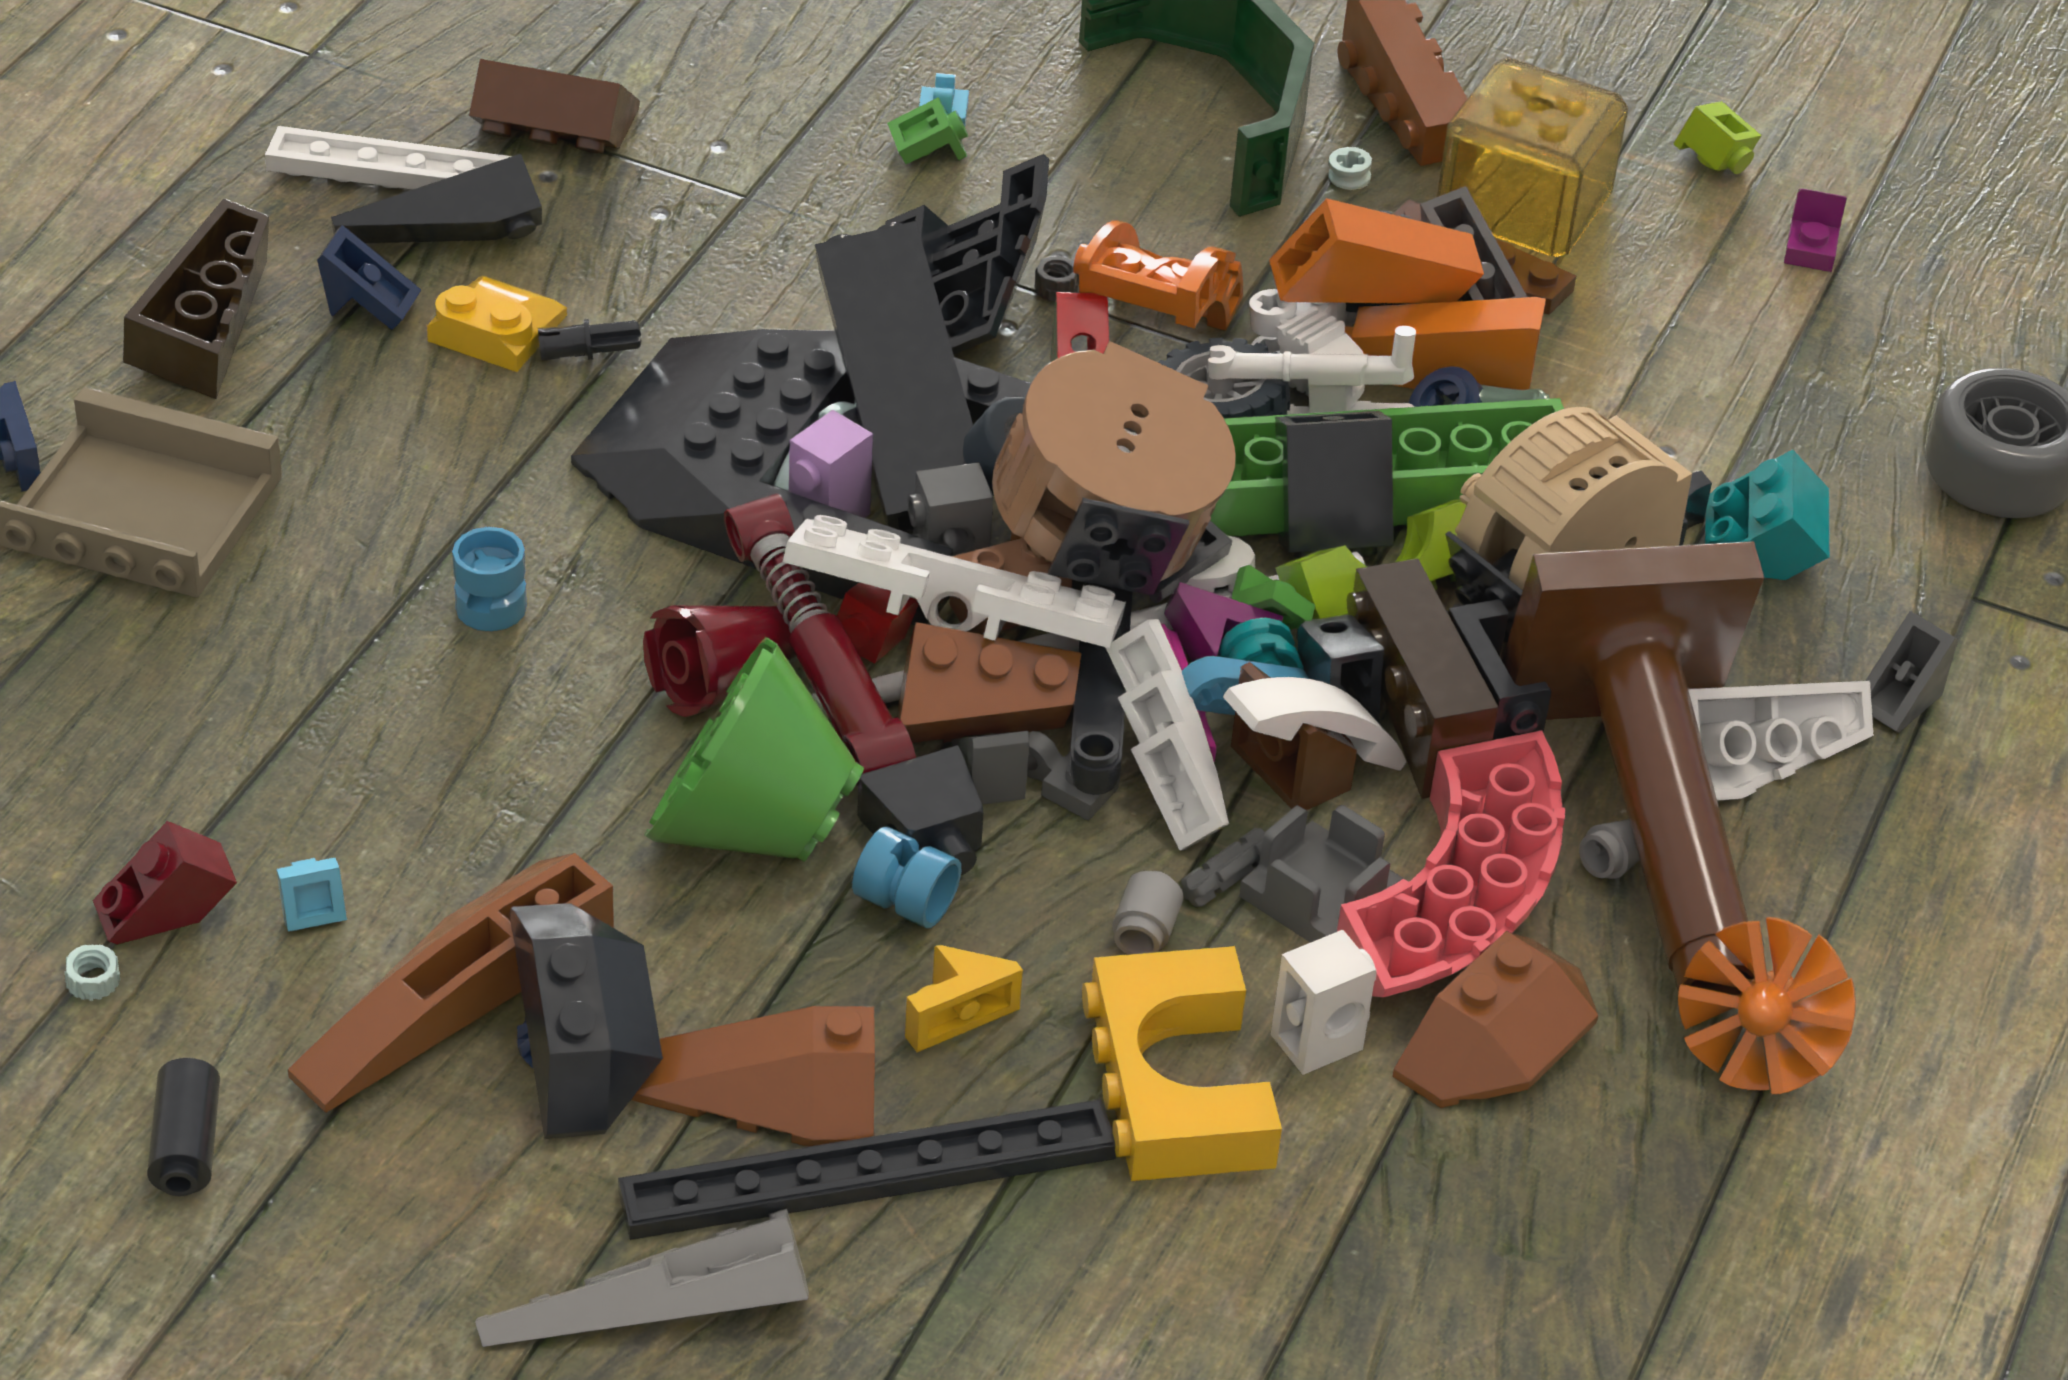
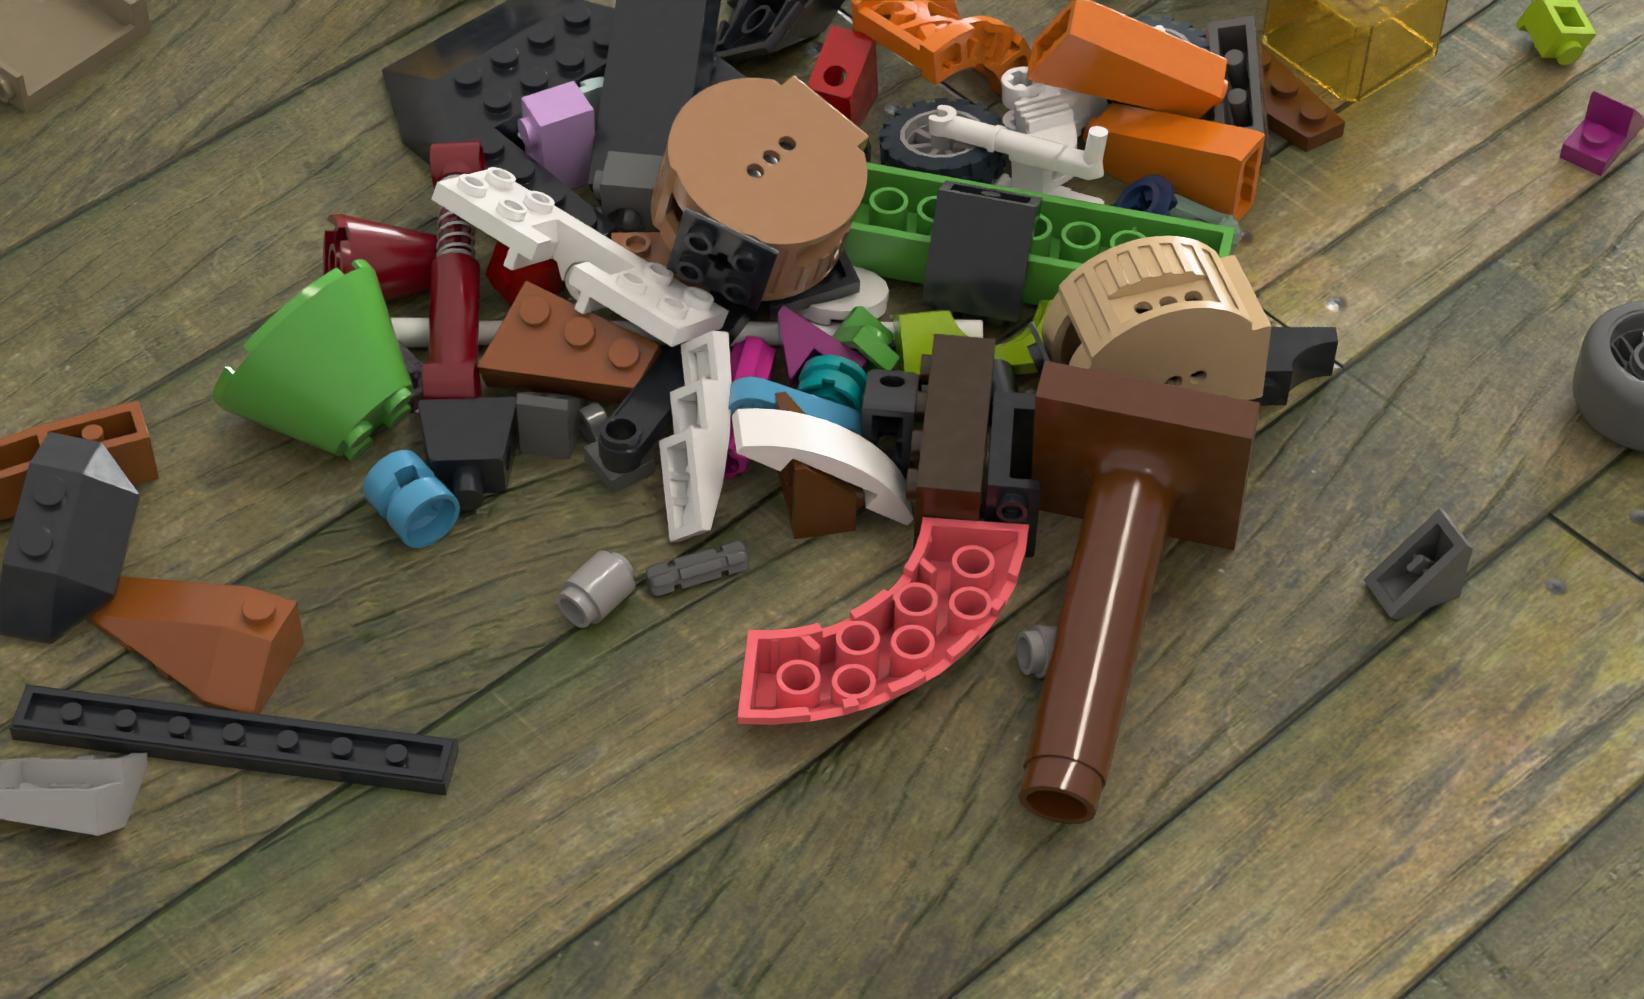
camera: 25 degrees right, 5 degrees up
dark azure wheel [452,527,527,631] -> none
yellow slope [905,945,1023,1052] -> none
yellow arch [1082,946,1282,1181] -> none
dark grey panel [1239,805,1403,943] -> none
white brick [1271,930,1376,1075] -> none
dark orange wedge [1392,931,1598,1108] -> none
orange piece [1678,917,1856,1094] -> none
white wedge [1688,681,1874,800] -> none
teal slope [1705,449,1830,580] -> none

